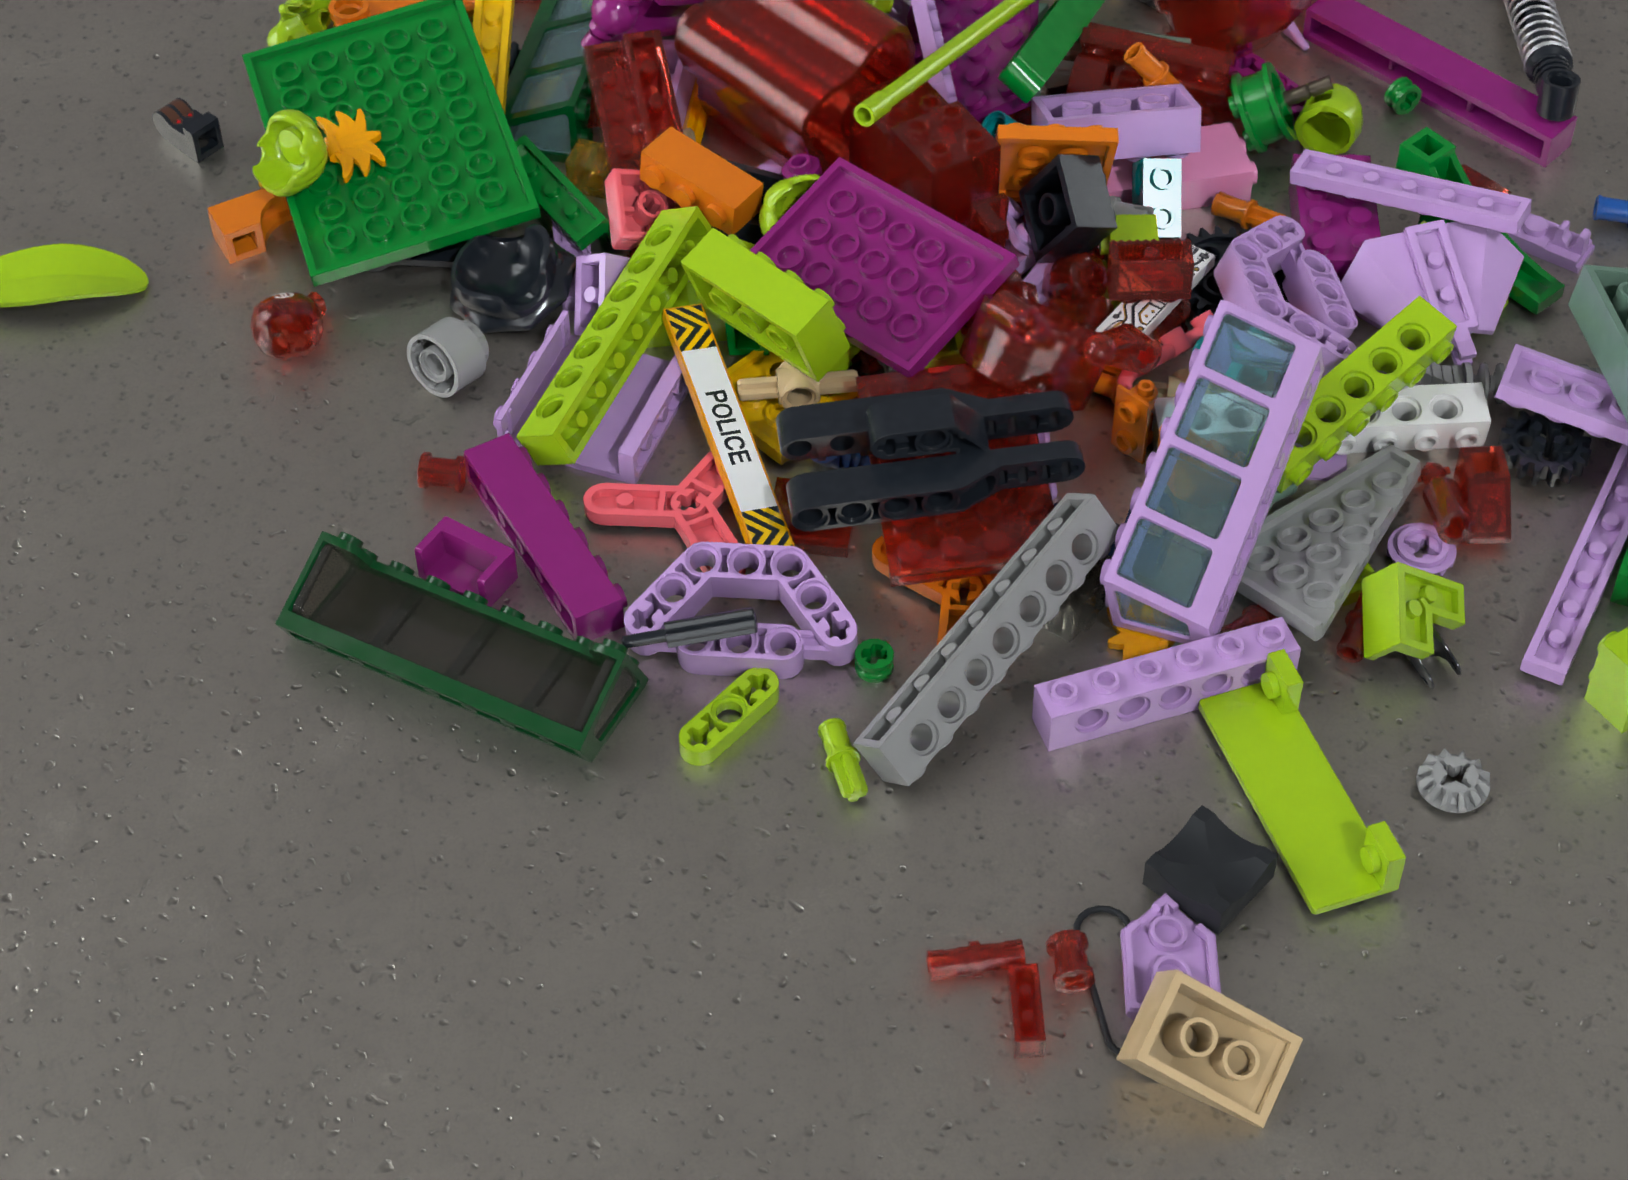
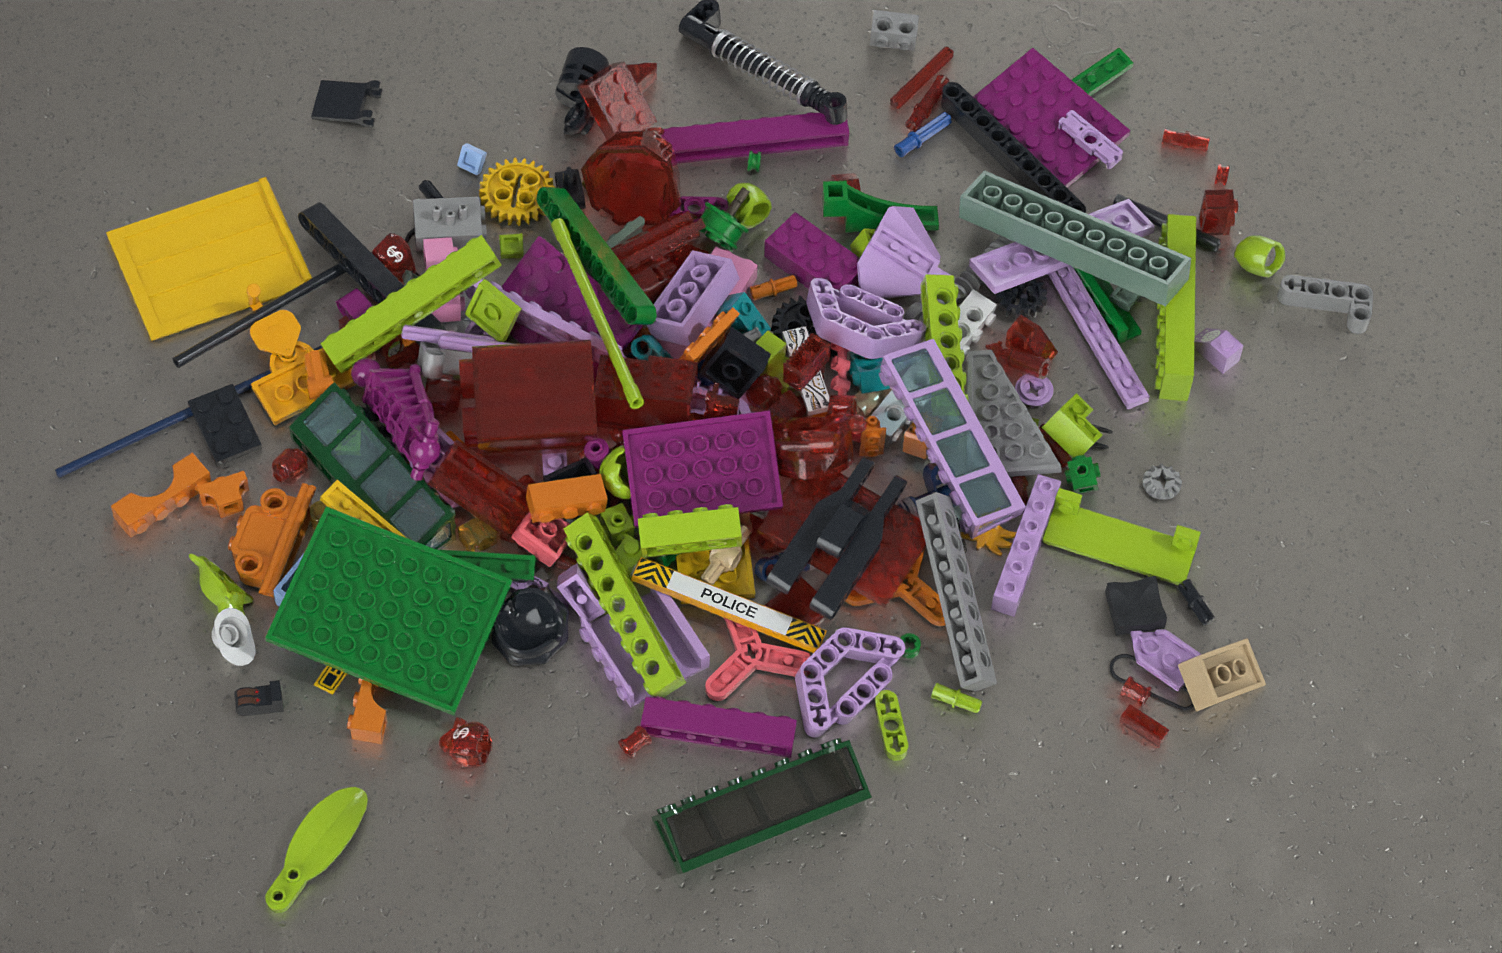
camera: 55 degrees left, 10 degrees up
lime piece [252,109,328,197] -> none
light orange piece [316,109,386,183] -> none
light grey piece [407,317,489,398] -> none
magenta panel [415,516,518,607] -> none
black axle [621,607,758,648] -> none
clear red pin [926,938,1026,981] -> none
orange axle [1124,42,1181,87] -> none
lavender plate [1290,149,1532,235] -> none
lavender plate [1508,213,1595,274] -> none
none -> white piece [212,608,256,666]
none -> green brick [1064,455,1101,494]
none -> black axle [1177,579,1215,626]

